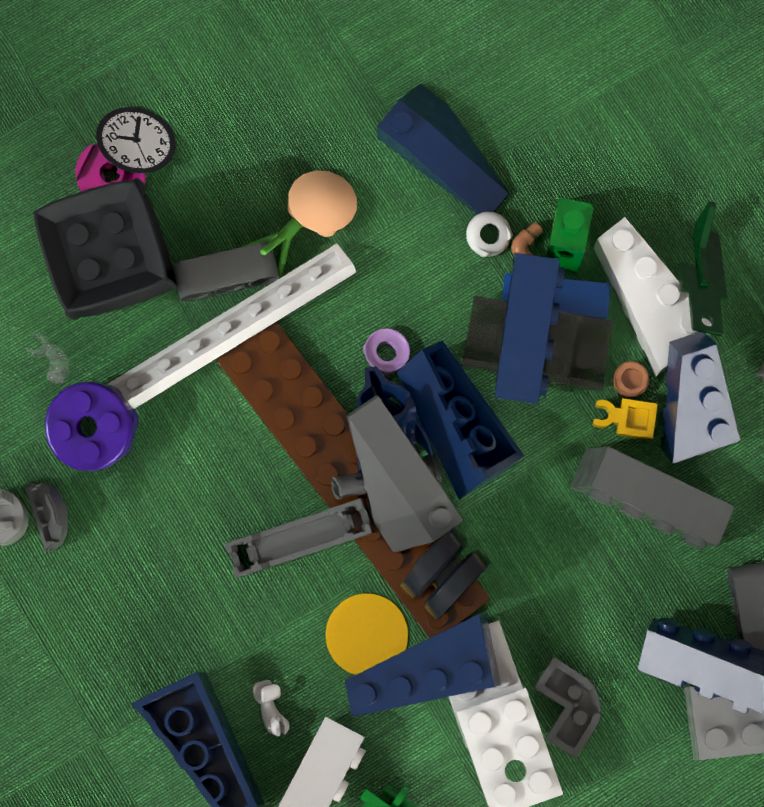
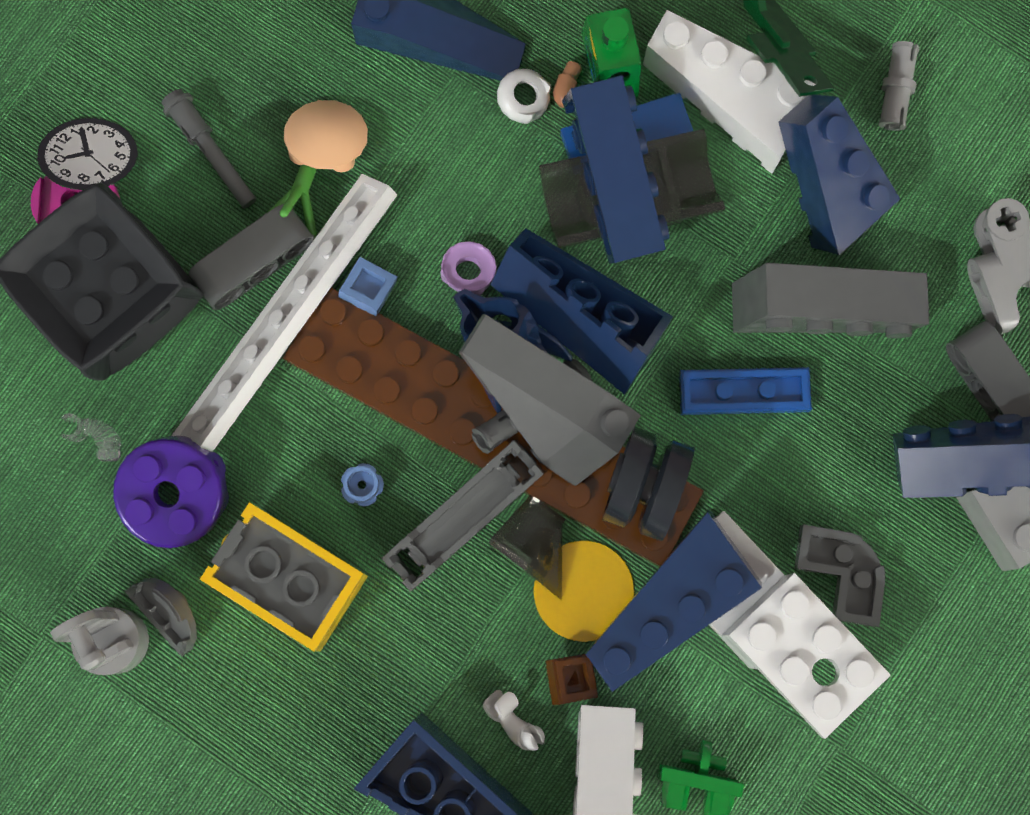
camera: 25 degrees left, 0 degrees up
yellow plate [592,398,658,441] -> none
nougat tile [613,361,649,398] -> none
none -> dark grey pin [161,89,257,209]
none -> dark grey piece [200,502,368,652]
none -> medium blue plate [338,257,397,316]
none -> medium blue plate [341,463,384,507]
none -> clear smoke slope [489,495,566,600]
none -> reddish brown tile [545,654,598,705]
none -> blue tile [679,367,812,415]

